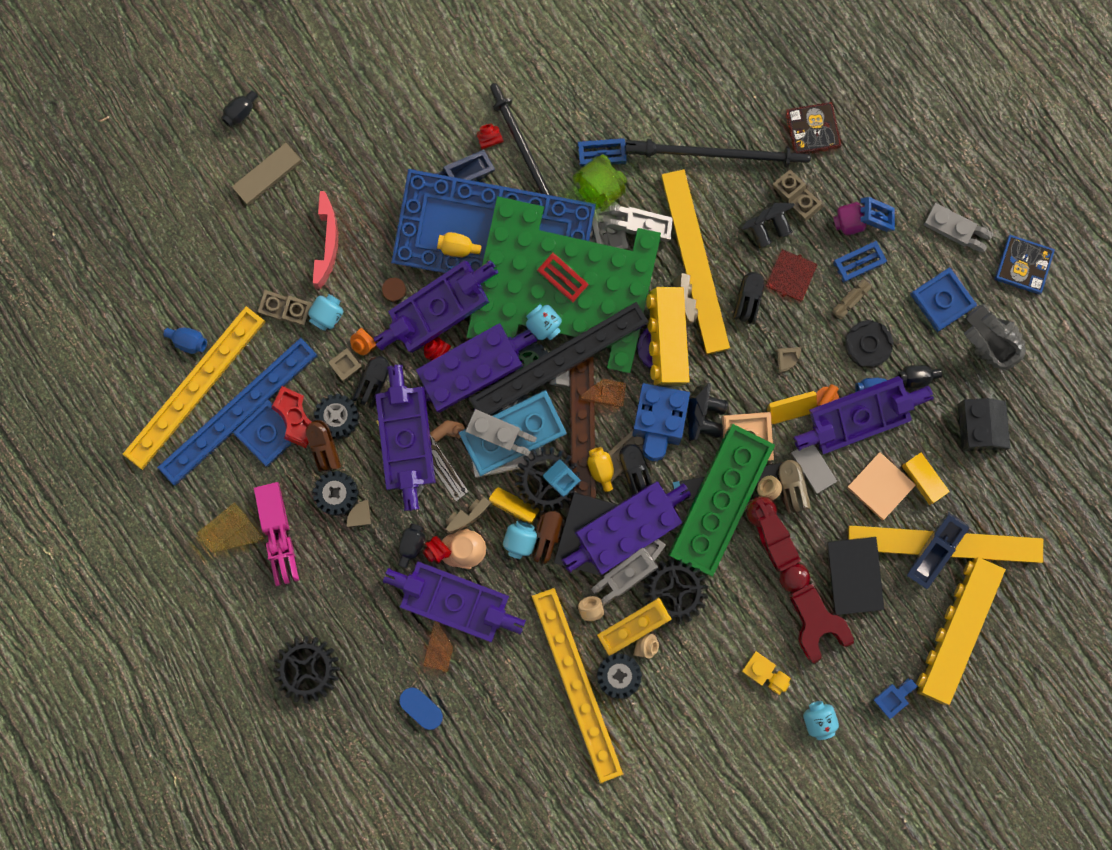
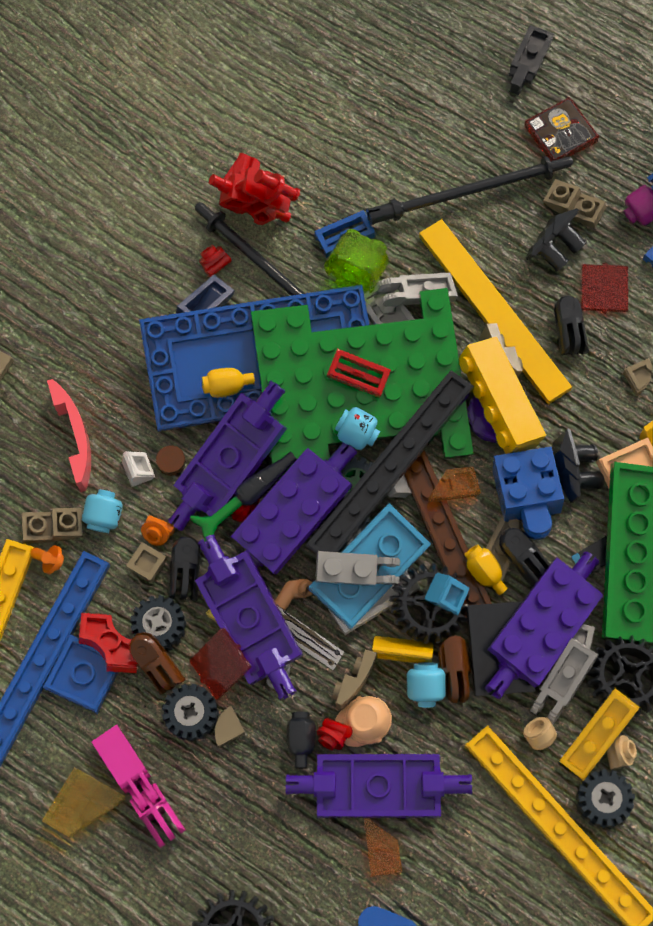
camera: 15 degrees left, 10 degrees down
none -> orange plate [30,545,64,574]
none -> white slope [122,451,155,487]
none -> clear red piece [189,628,252,700]
none -> black piece [190,451,297,546]
none -> red piece [208,153,300,225]
none -> black hinge [509,25,555,95]

